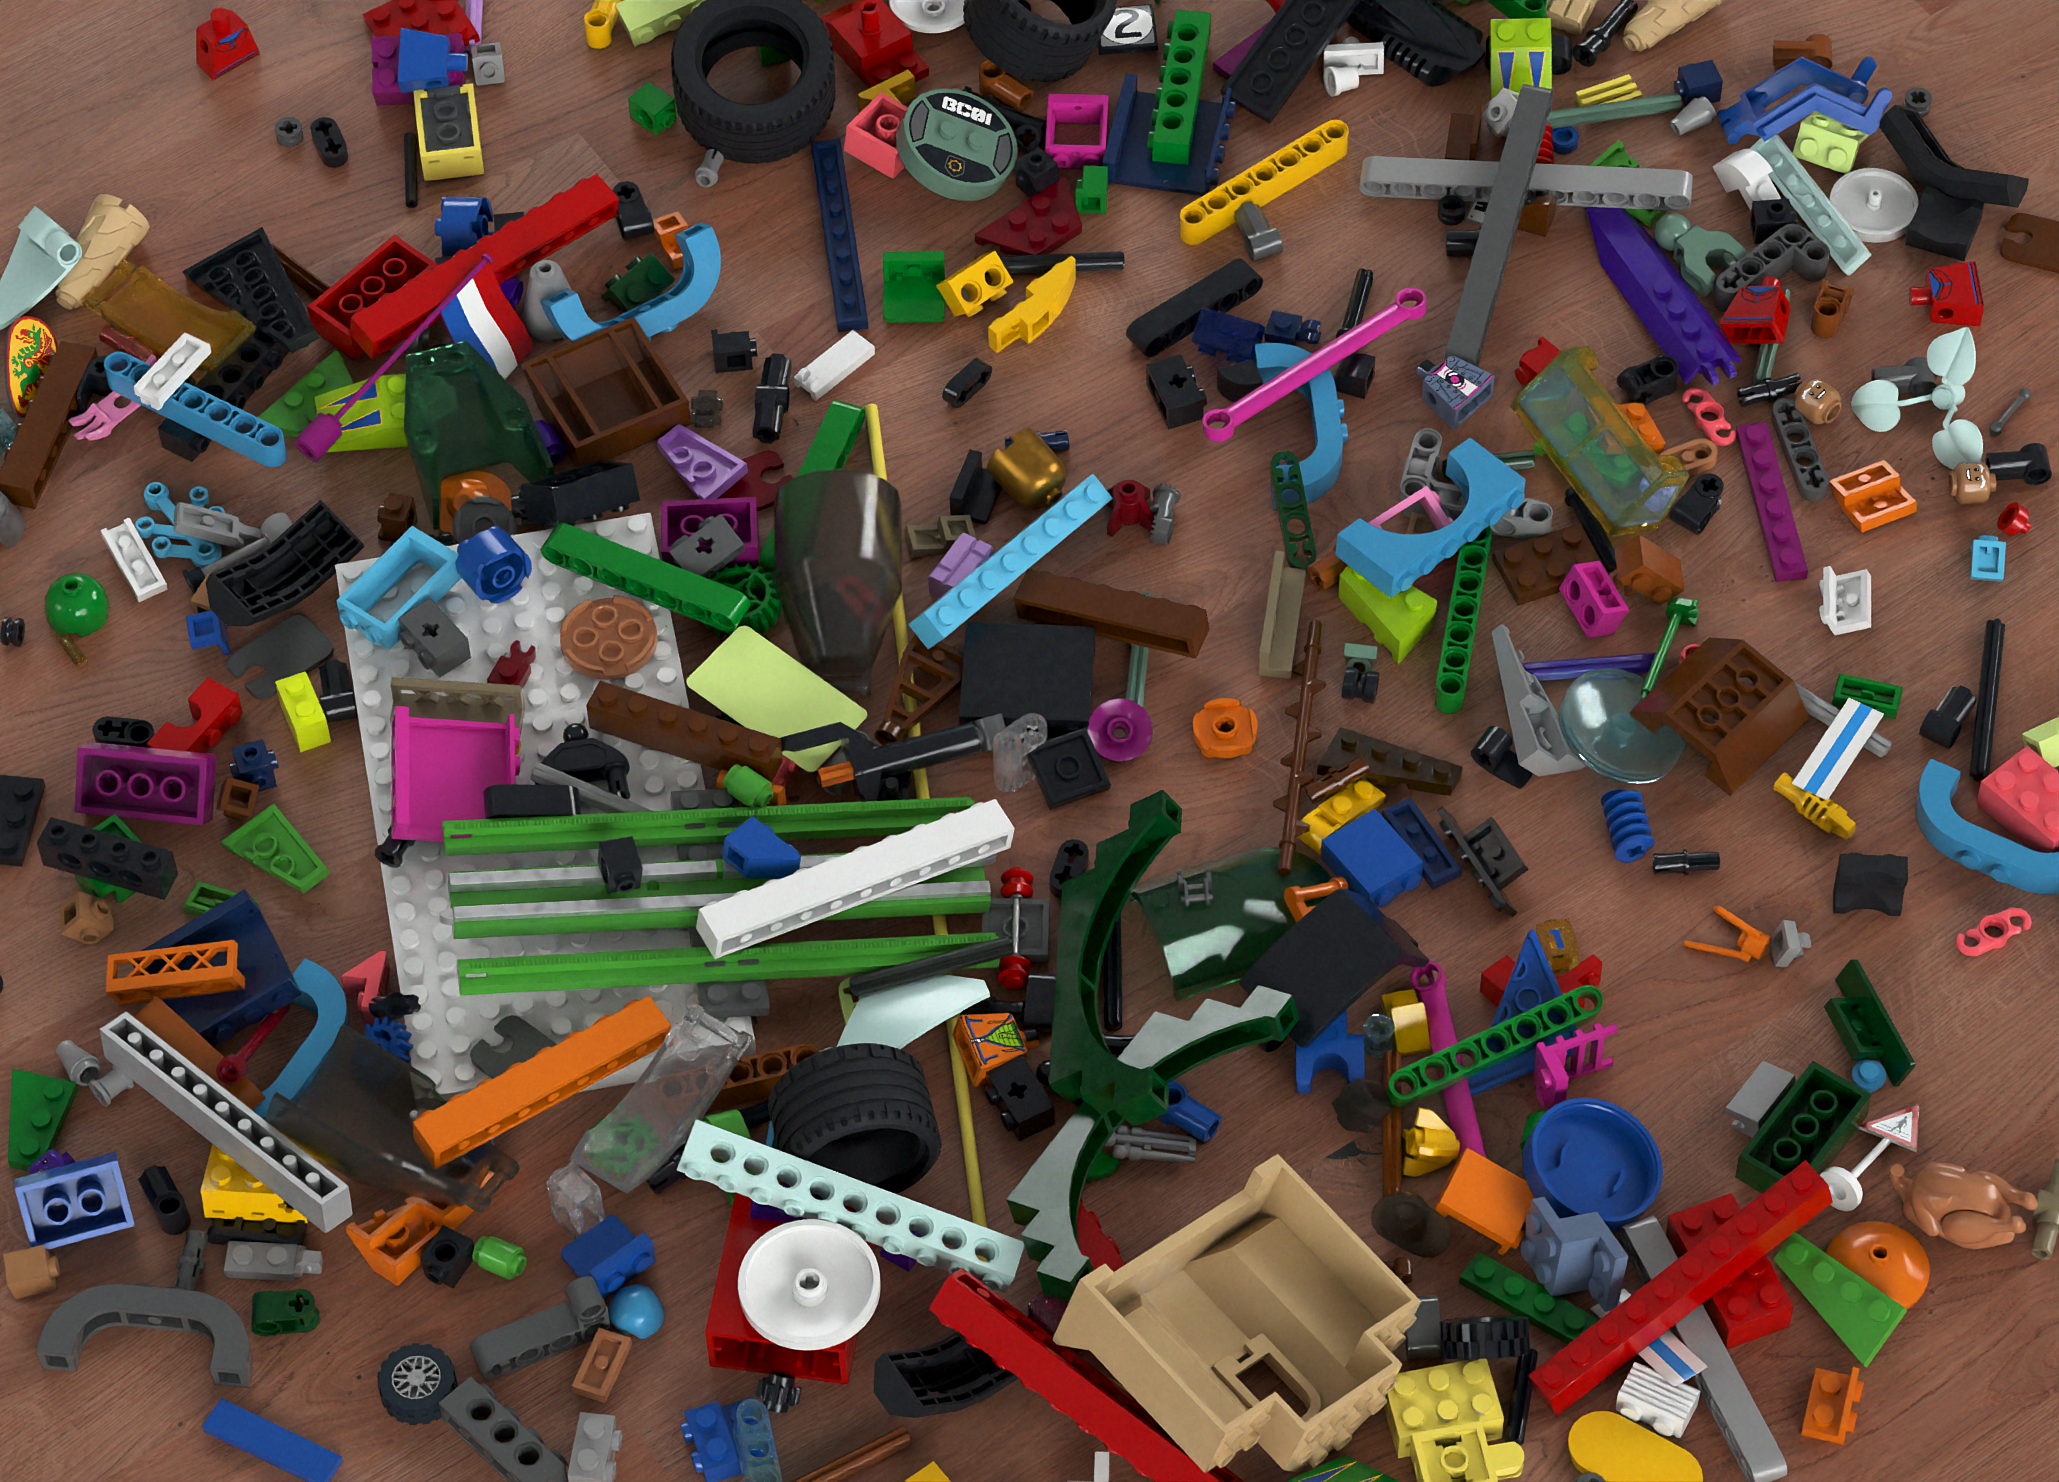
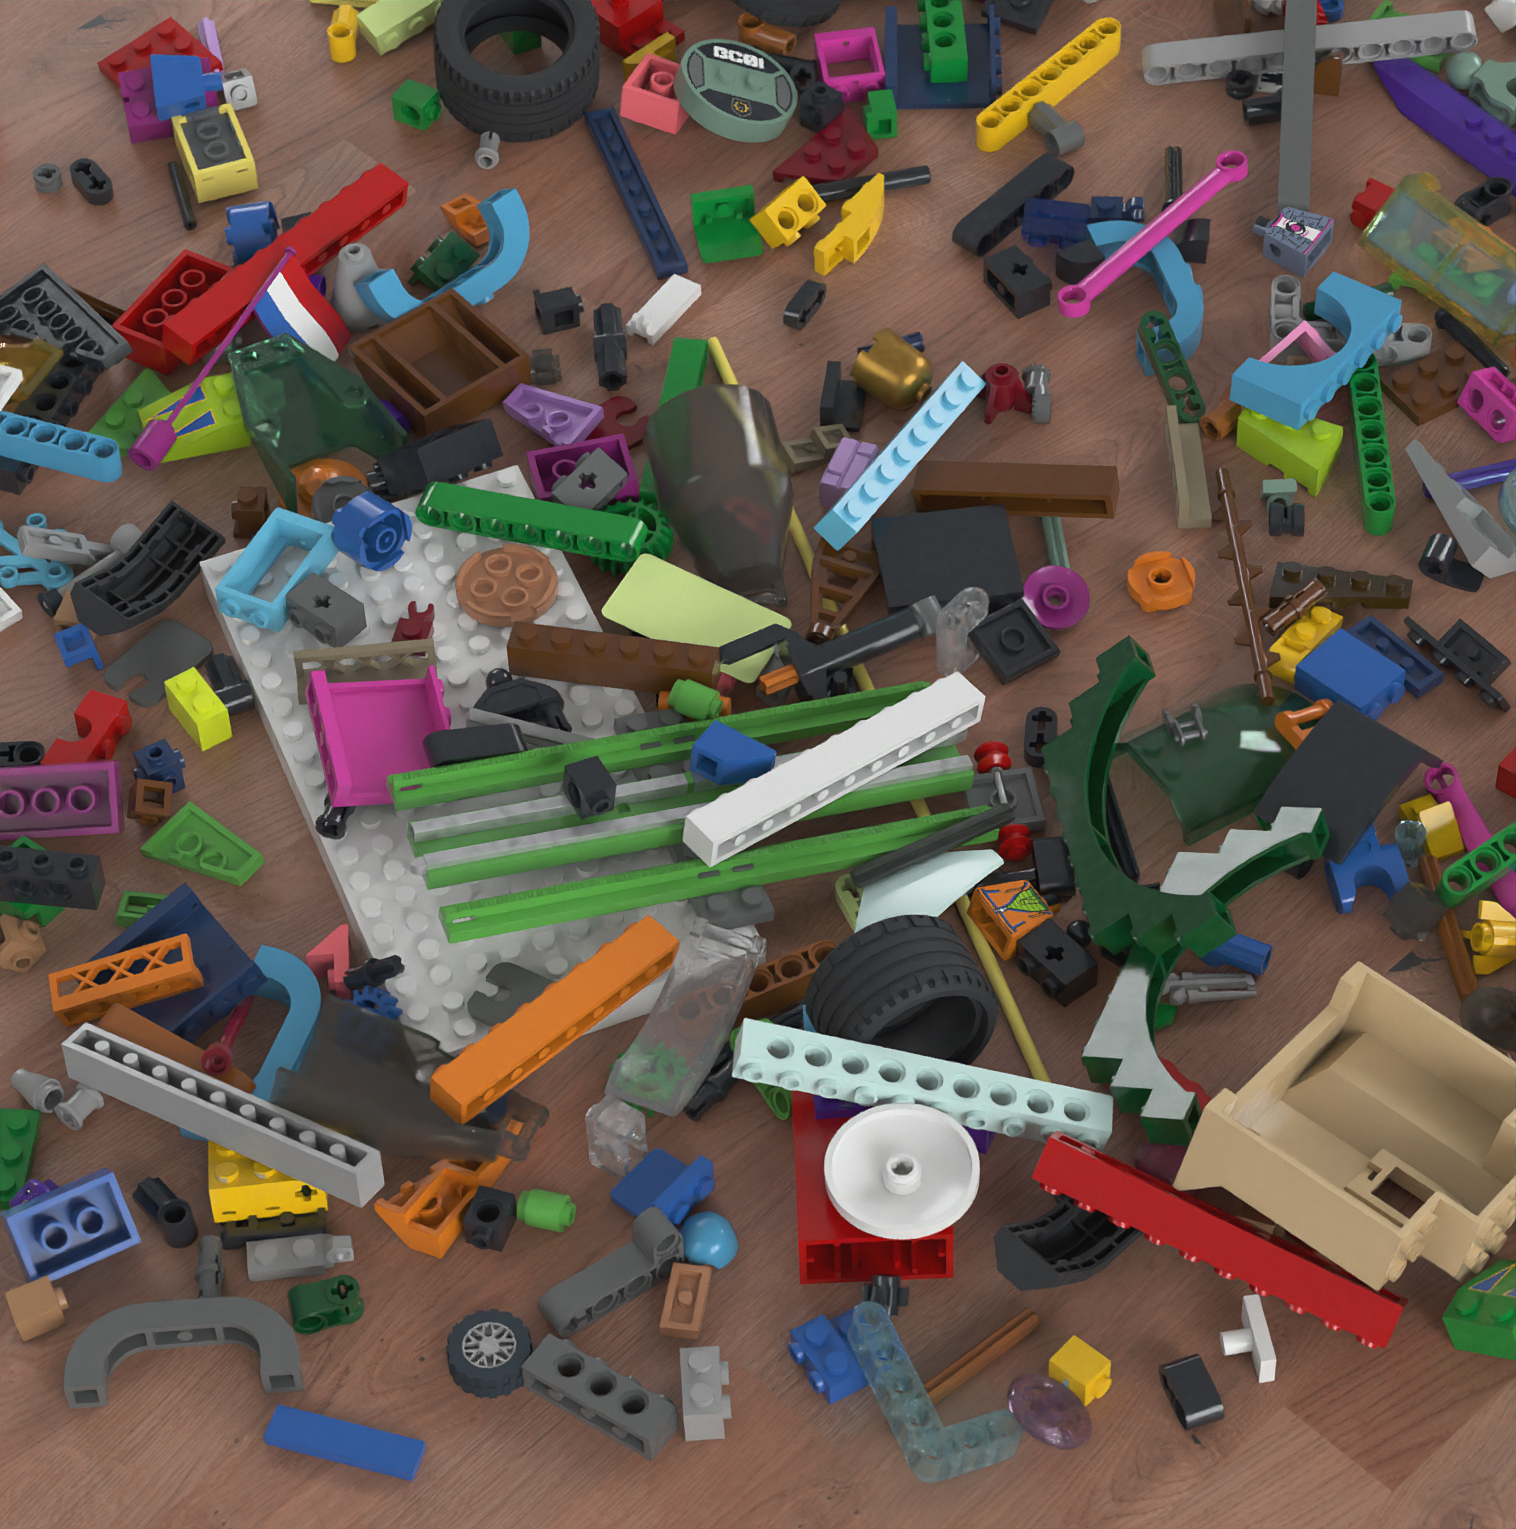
camera: 10 degrees left, 5 degrees down
black piece [613,181,654,241] -> none

